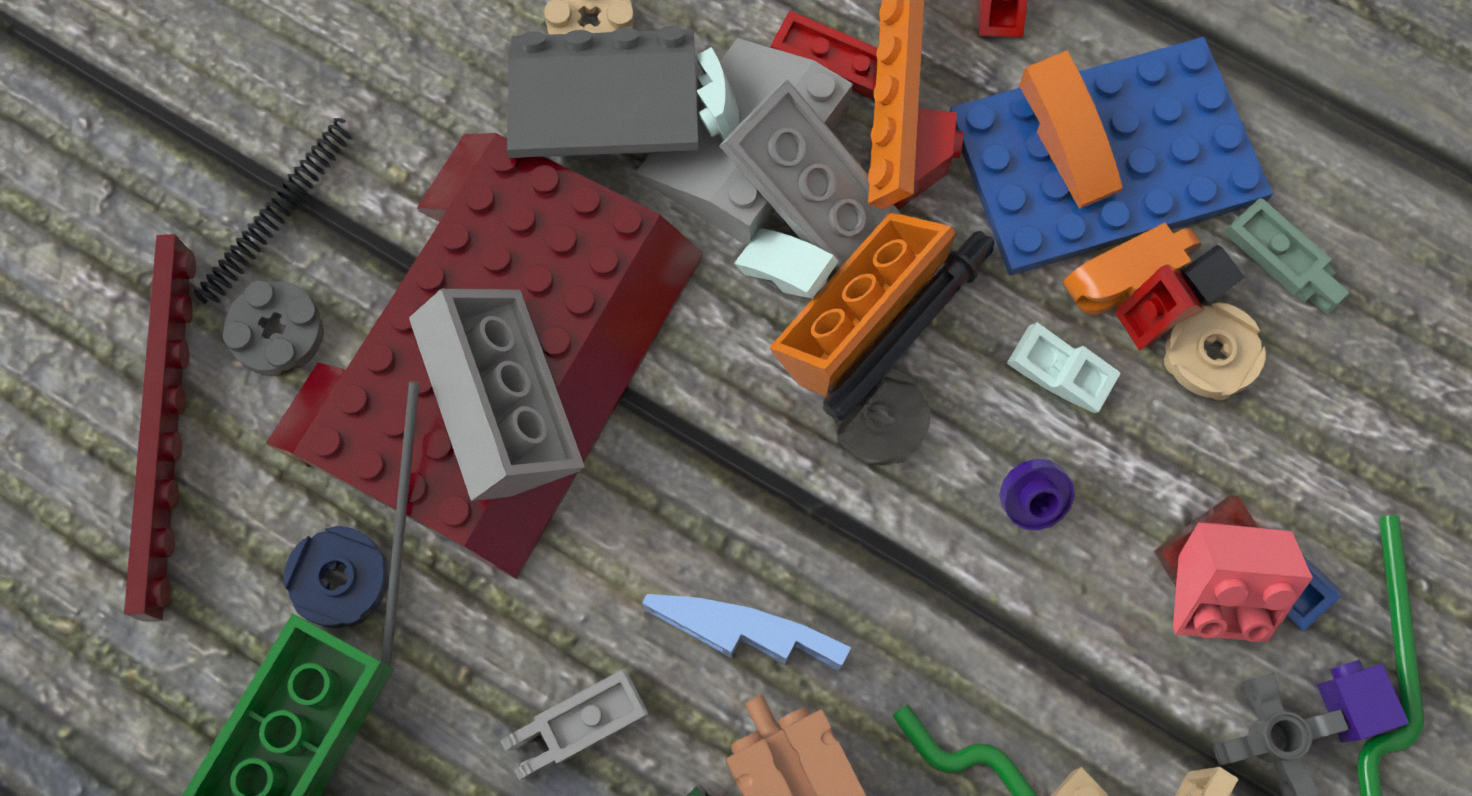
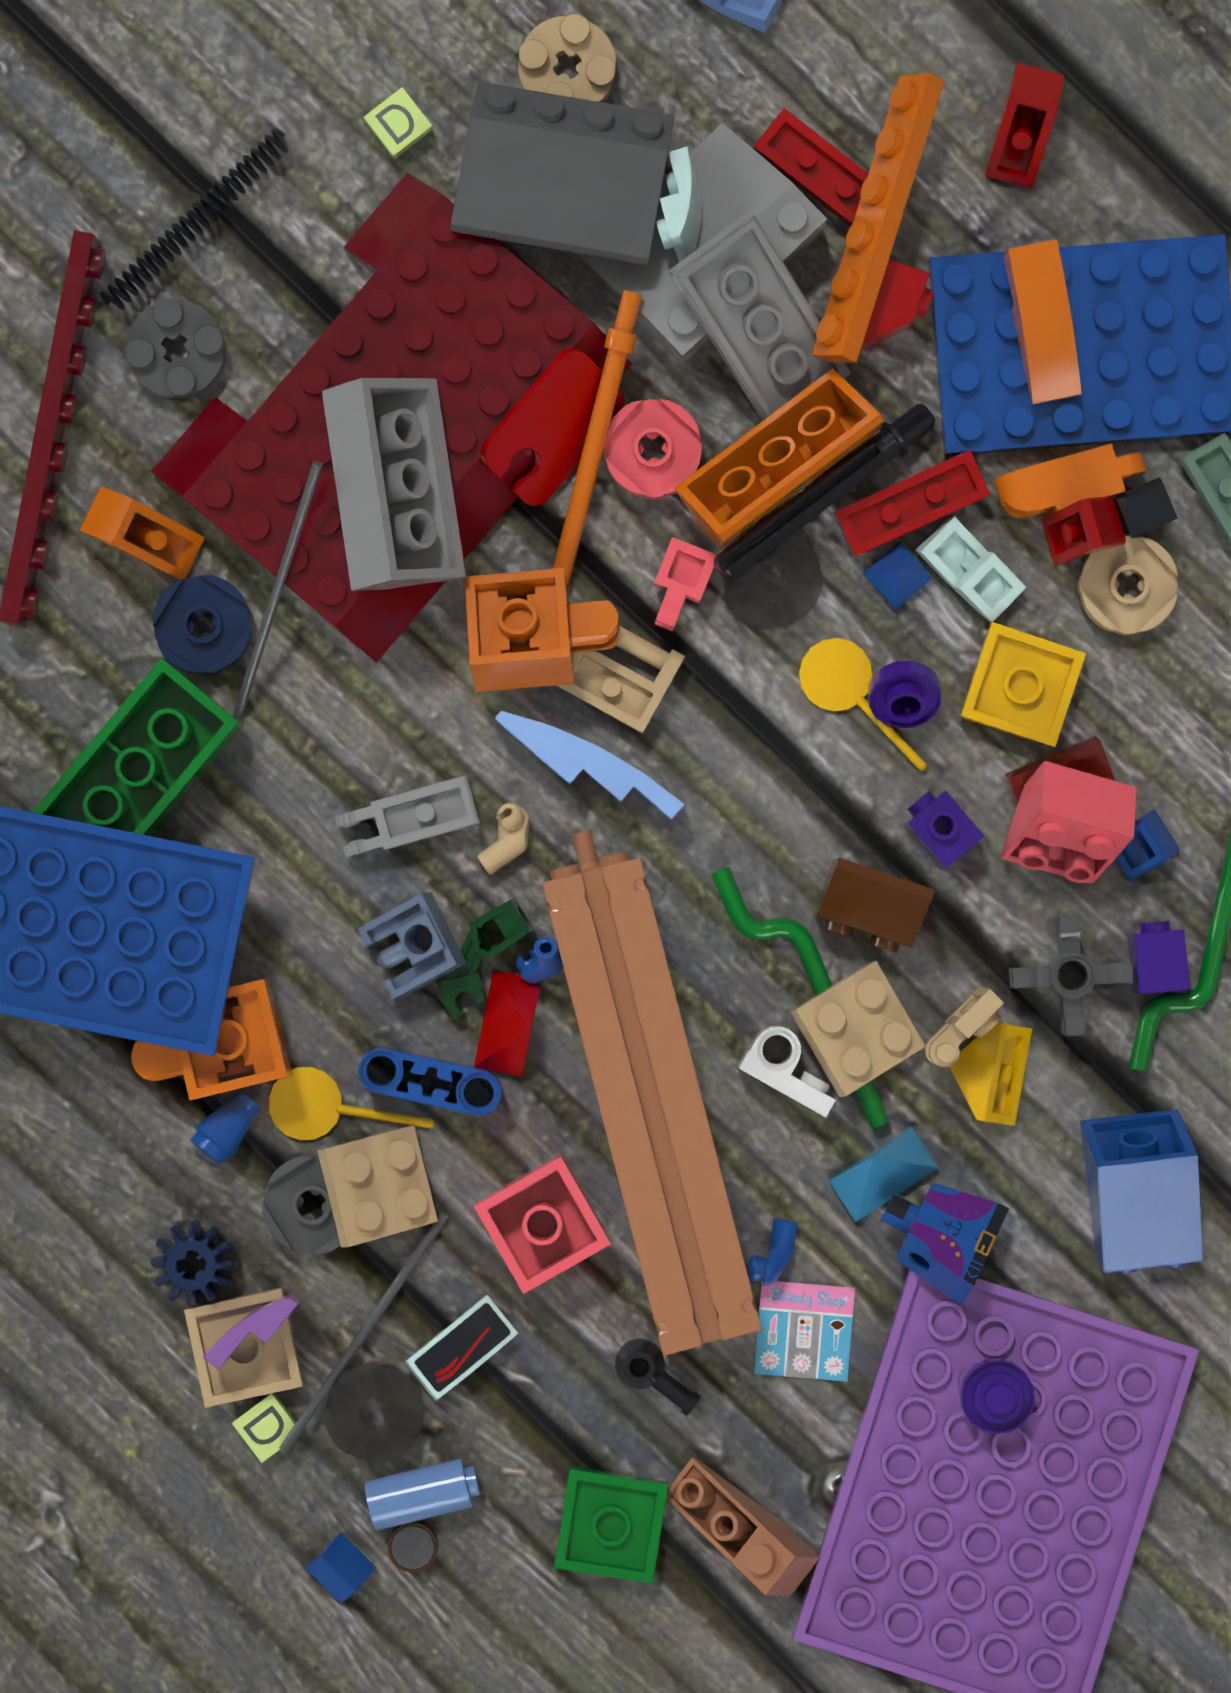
camera: 10 degrees right, 15 degrees up
light aqua slope [734,228,839,298] -> none
none -> orange slope [80,486,205,580]
none -> yellowish green tile [363,87,433,159]
none -> orange brick [465,568,621,693]
none -> tan arm [477,803,530,875]
none -> red piece [480,348,625,506]
none -> orange bar [553,290,642,585]
none -> tan plate [556,626,685,734]
none -> coral plate [603,399,702,500]
none -> coral plate [654,537,717,632]
none -> yellow piece [799,638,927,771]
none -> reddish brown slope [814,858,935,953]
none -> red plate [834,450,991,558]
none -> blue slope [863,541,933,611]
none -> dark purple brick [904,790,985,869]
none -> yellow plate [959,622,1086,748]

